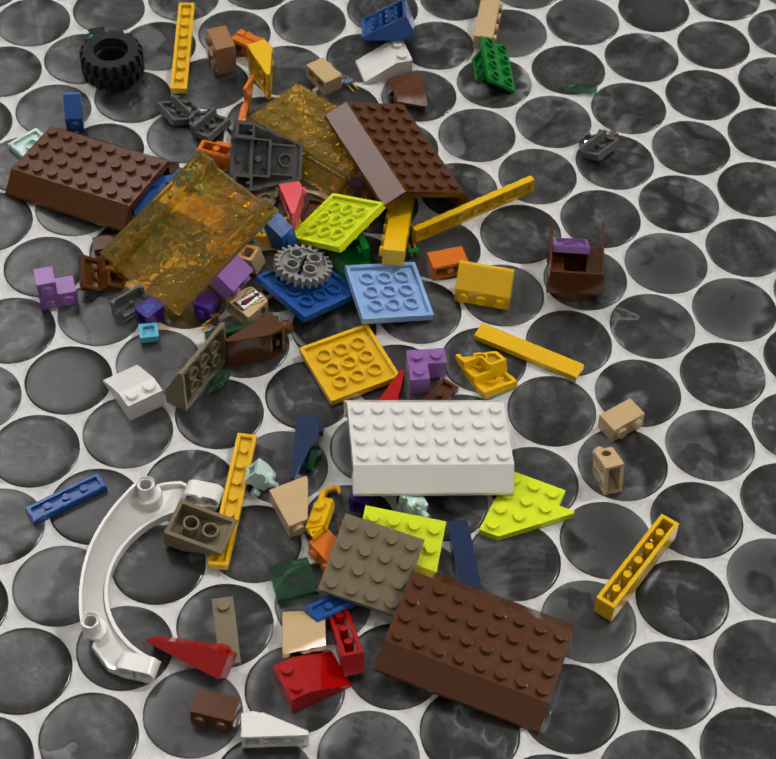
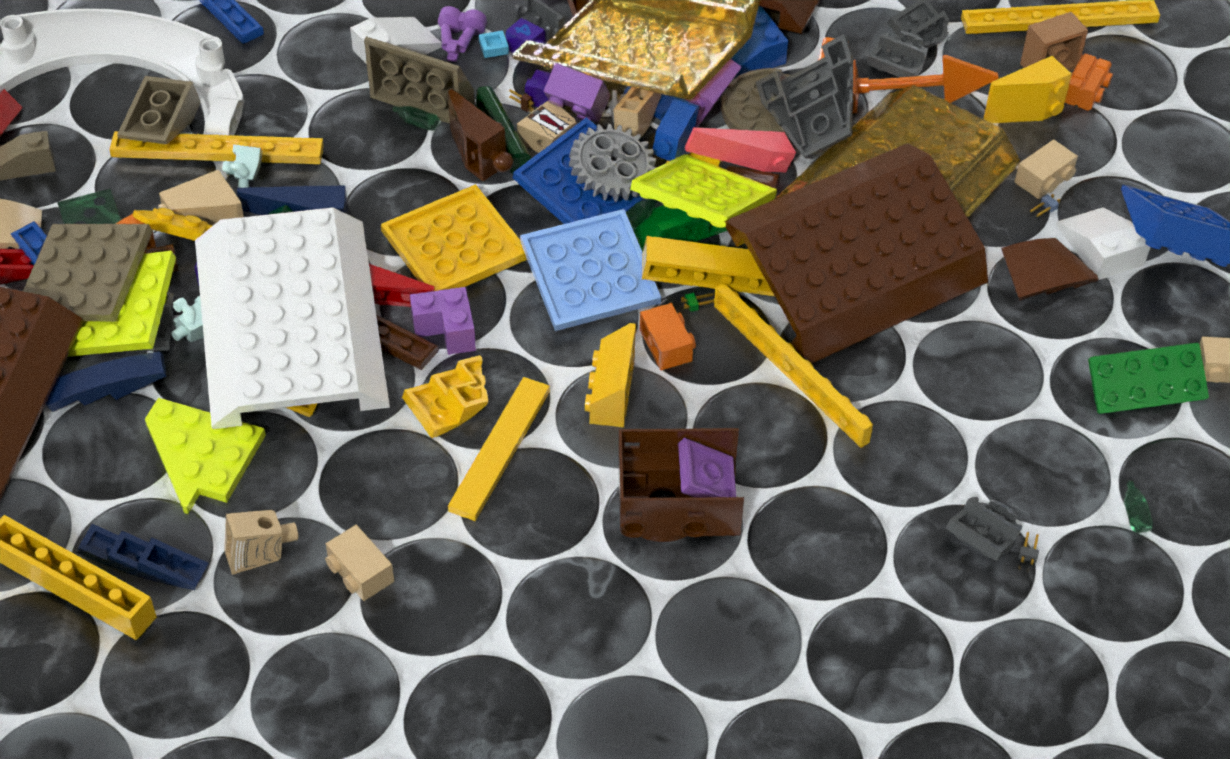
camera: 85 degrees right, 0 degrees up
none -> dark blue slope [77,524,209,590]
none -> medium lavender piece [438,6,487,62]

